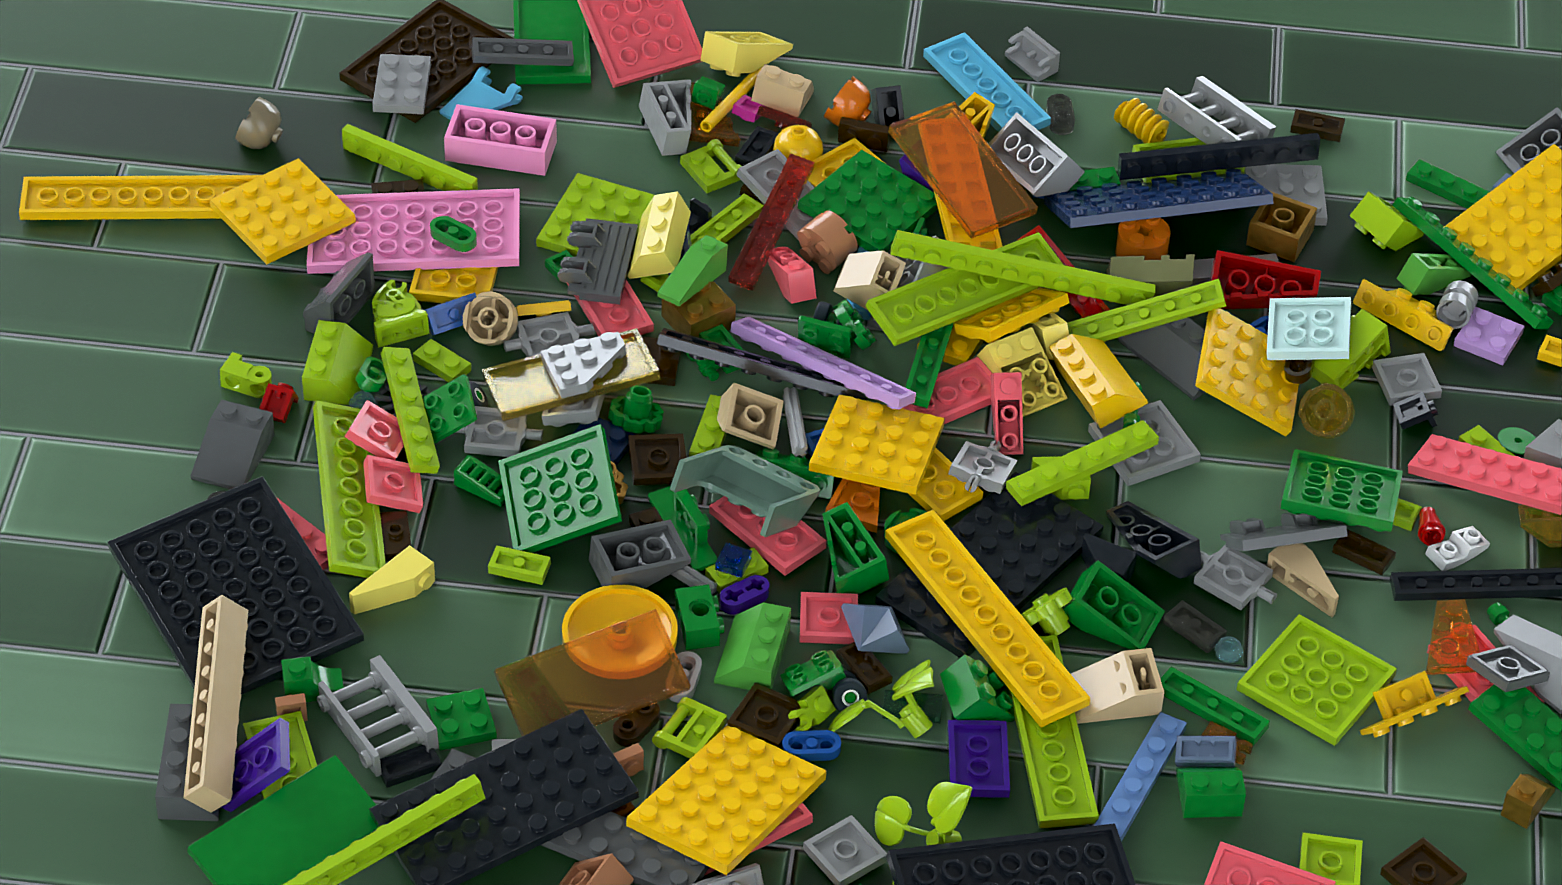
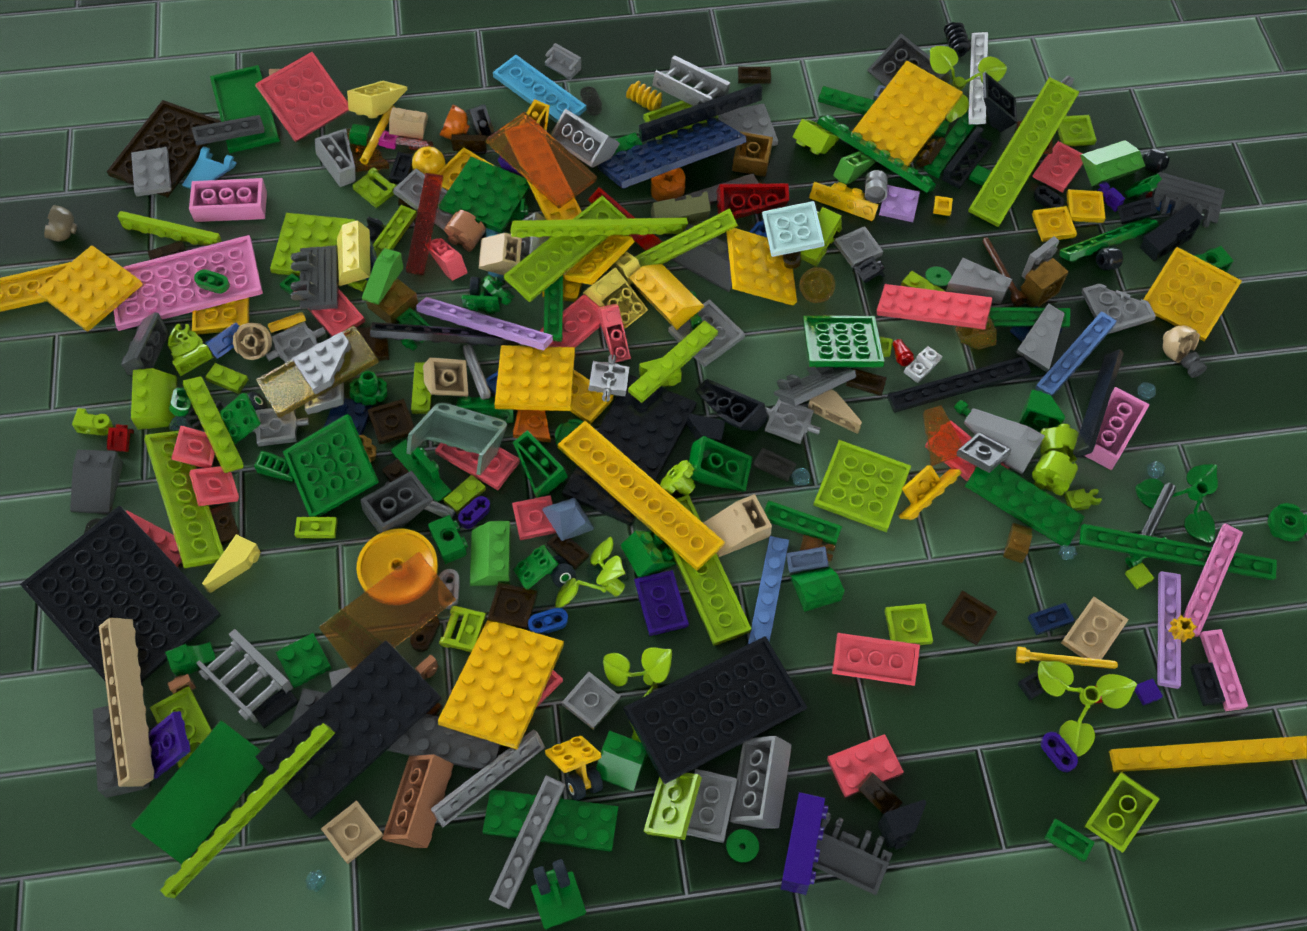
camera: 15 degrees left, 15 degrees up
clear blue plate [715,543,752,578] -> none
lime plate [788,685,836,731] -> none

